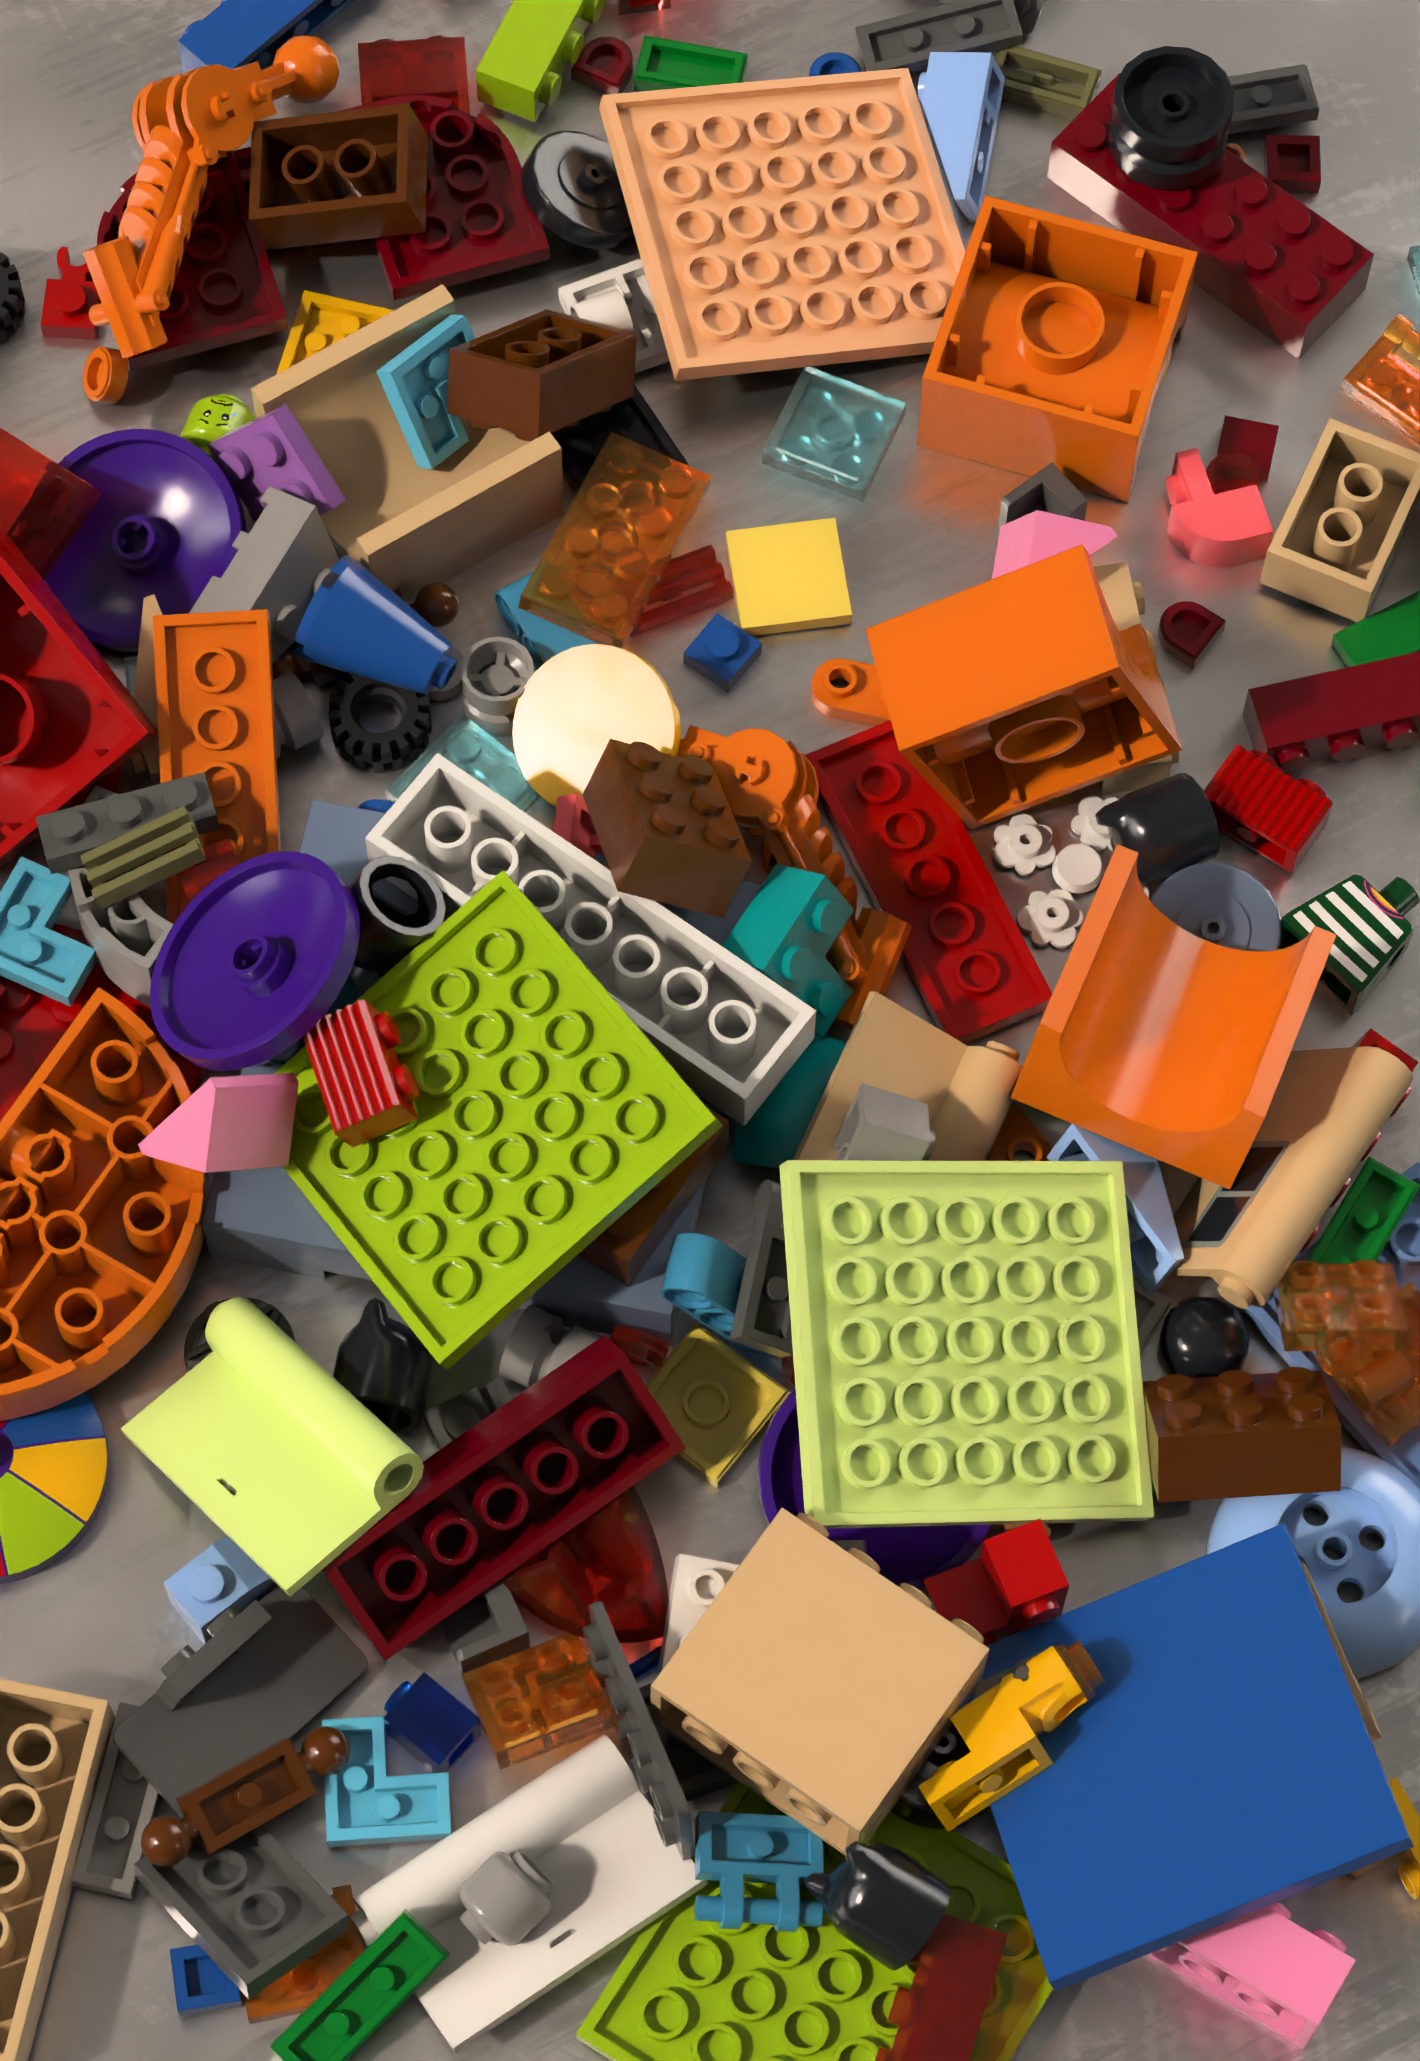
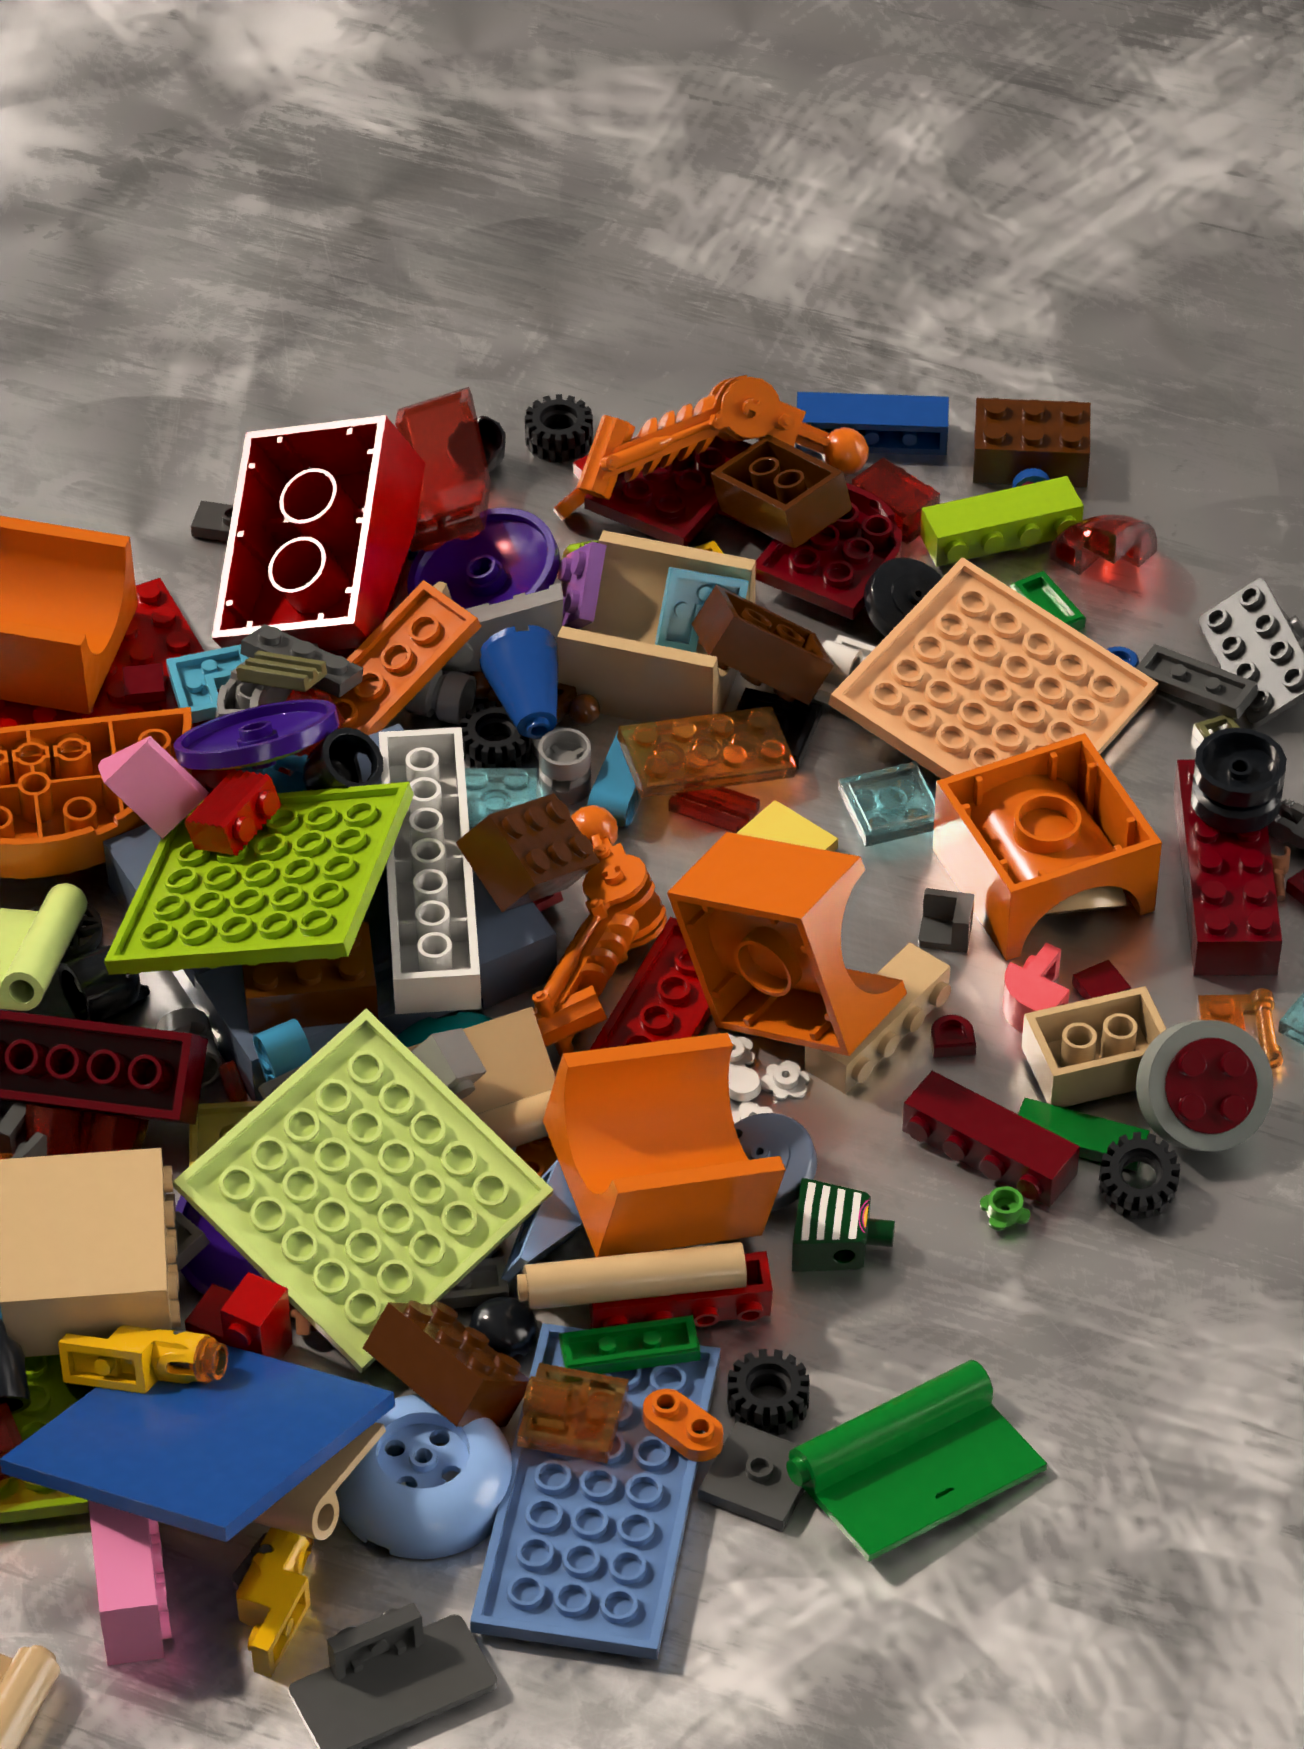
camera: 50 degrees right, 20 degrees down
tile [512,644,681,807] -> none
dark red tile [571,37,633,95] -> none
blue plate [683,613,762,693] -> none
teal brick [722,864,854,1038] -> none
light blue slope [918,52,1005,223] -> none
bright pink slope [992,510,1118,579] -> none
black piece [1095,773,1220,885] -> none
red brick [1204,745,1333,873] -> none
clear red tile [1206,450,1260,494] -> none
clear orange plate [1273,1260,1408,1378] -> none

